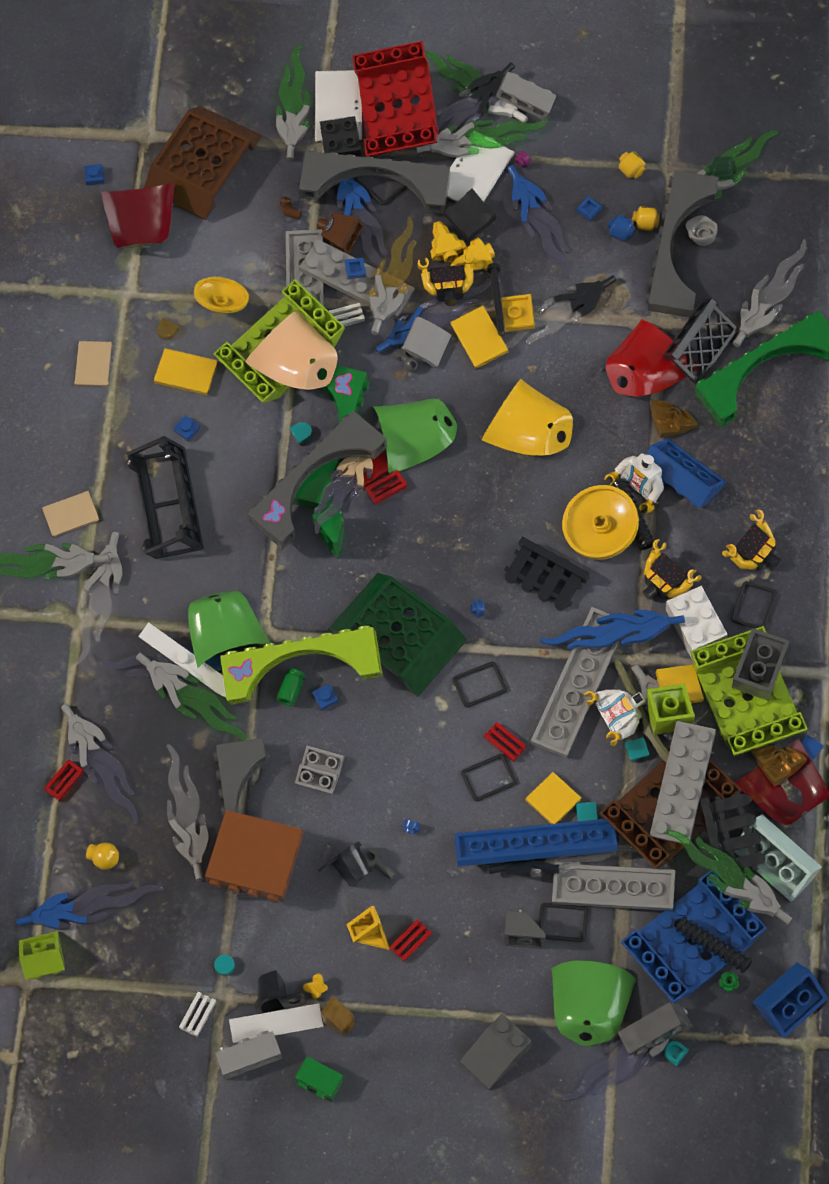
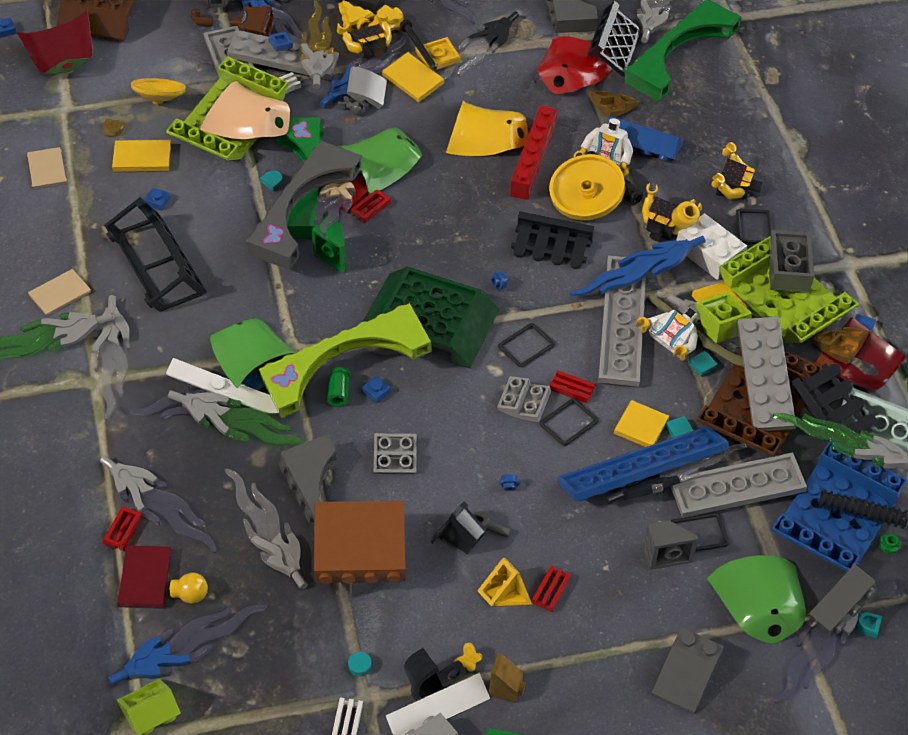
camera: 25 degrees left, 15 degrees down
none -> dark red tile [117,545,172,608]
none -> light grey slope [497,376,551,423]
none -> red brick [510,105,558,200]
none -> yellow head [672,201,700,229]

